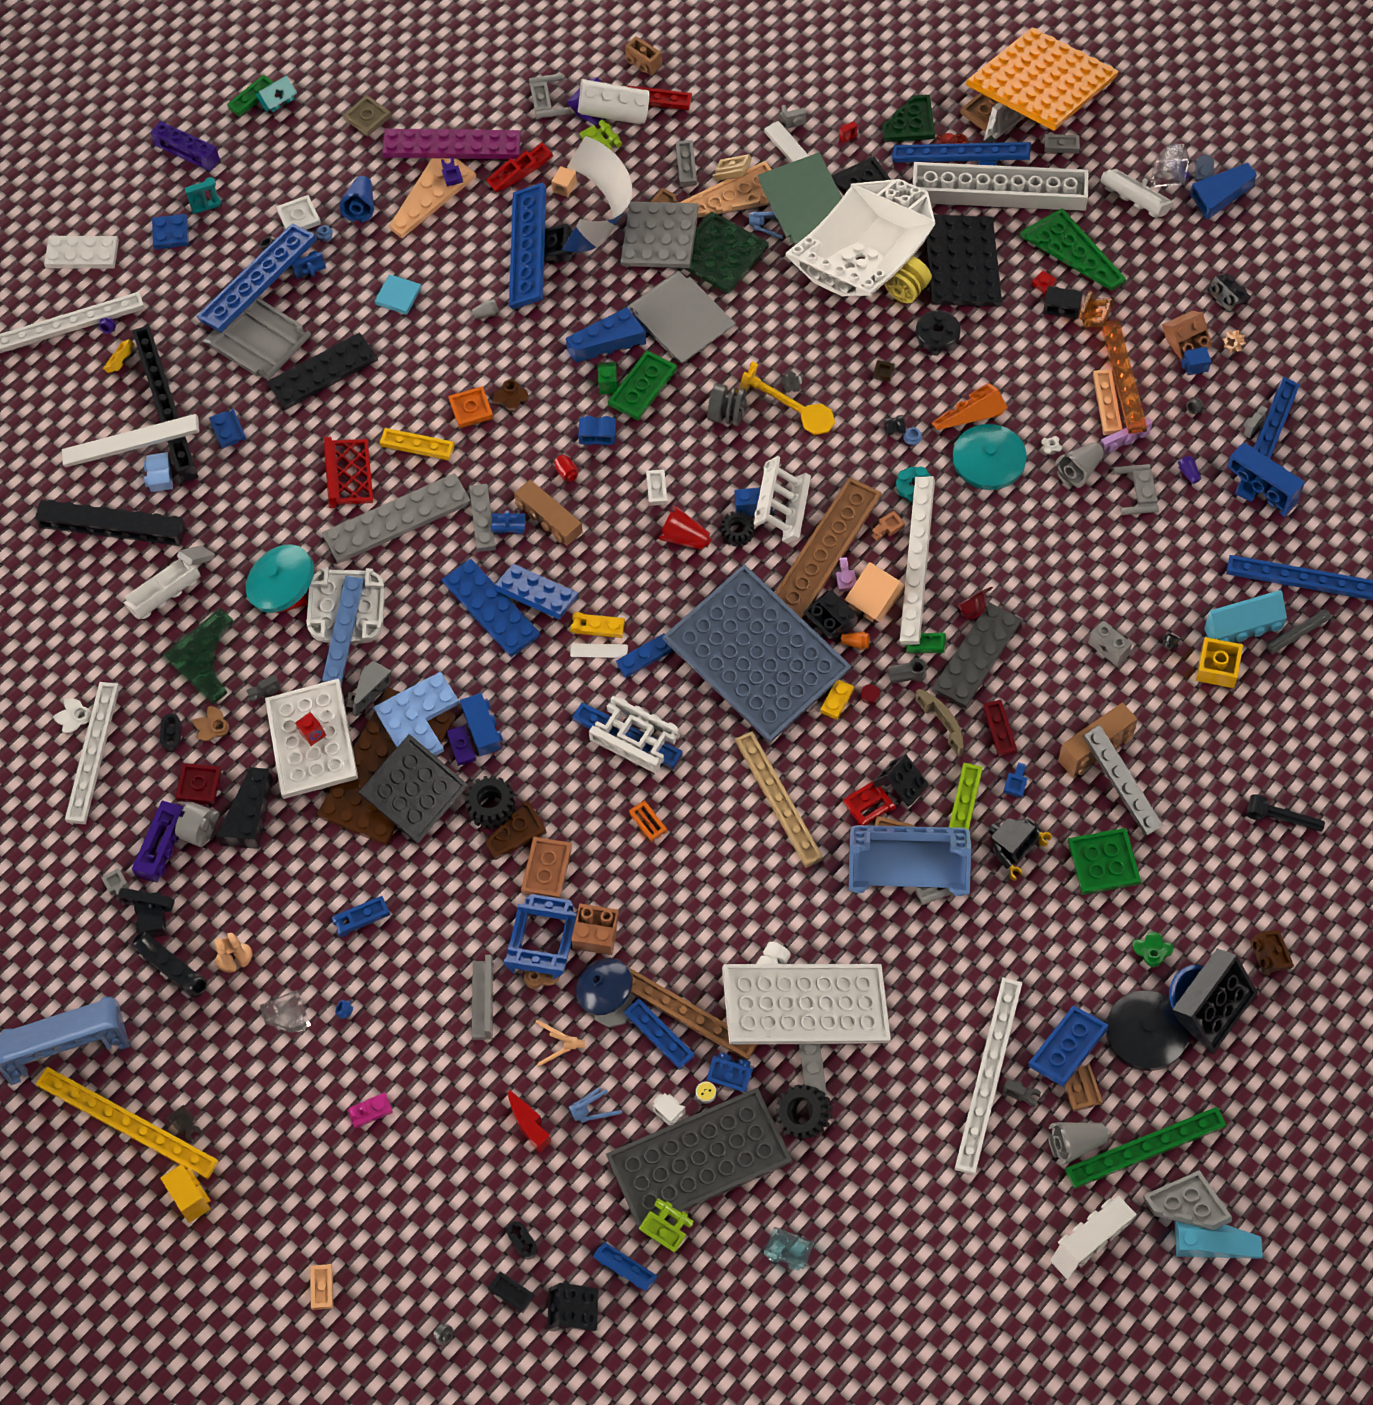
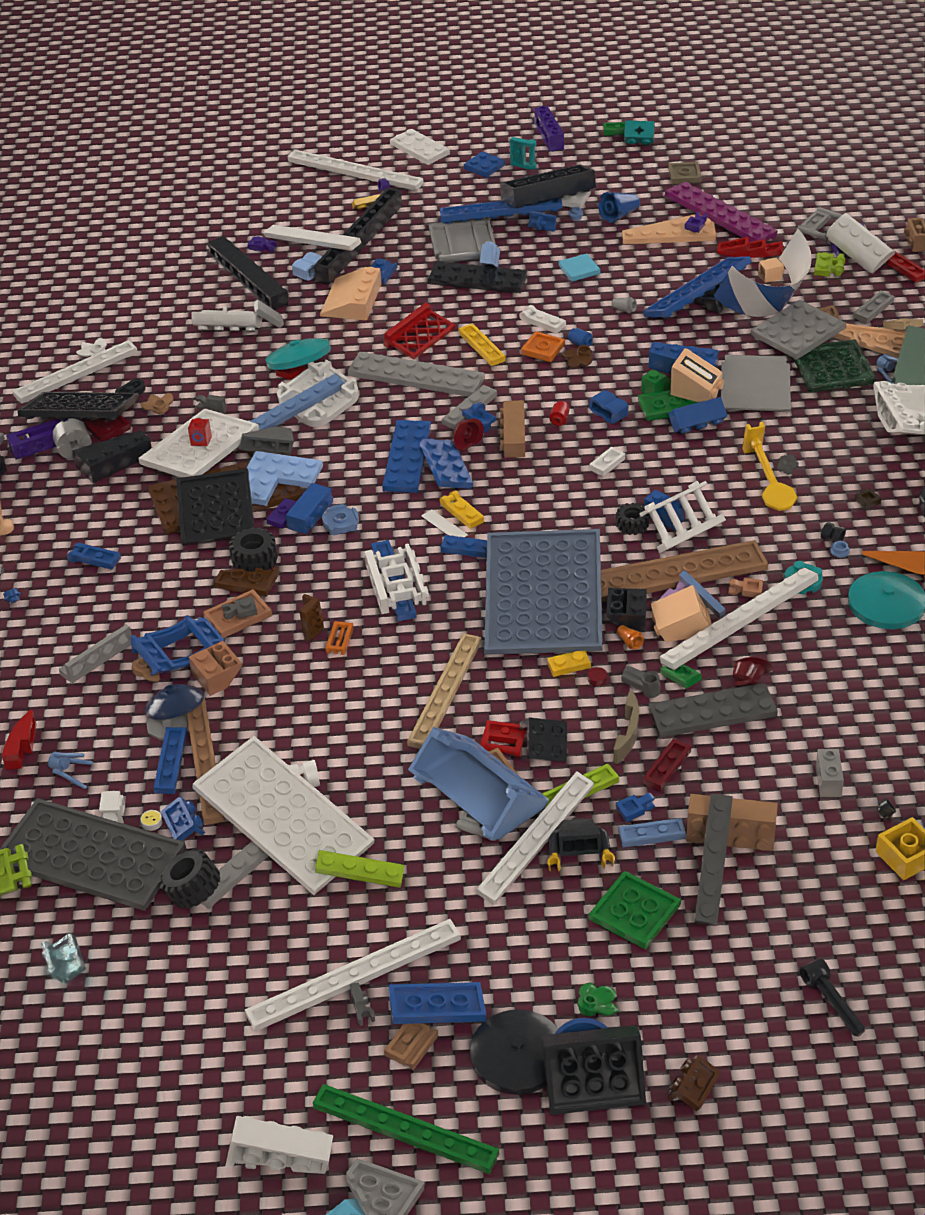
camera: 45 degrees right, 20 degrees down
clear green plate [163,607,234,705] -> none
light nougat plant [536,1020,585,1066] -> none
red cone [658,506,712,550] -> none
dark grey wheel [707,383,747,426] -> none
light grey cone [1048,1122,1110,1165] -> none
none -> black plate [17,392,139,420]
none -> dark grey plate [222,597,258,619]
none -> dark purple plate [248,236,277,252]
none -> reddish brown bracket [299,594,324,642]
none -> lime plate [315,850,405,888]
none -> light nougat slope [320,267,382,320]
none -> medium blue plate [322,504,359,535]
none -> dark red piece [453,418,484,451]
none -> white plate [476,772,594,905]
none -> light blue brick [479,241,500,268]
none -> black brick [500,164,596,208]
none -> white plate [519,305,566,334]
none -> blue brick [568,328,593,346]
none -> medium blue tile [618,818,686,848]
none -> blue brick [669,397,727,434]
none -> light nougat slope [671,349,724,402]
none -> medium blue tile [679,571,725,619]

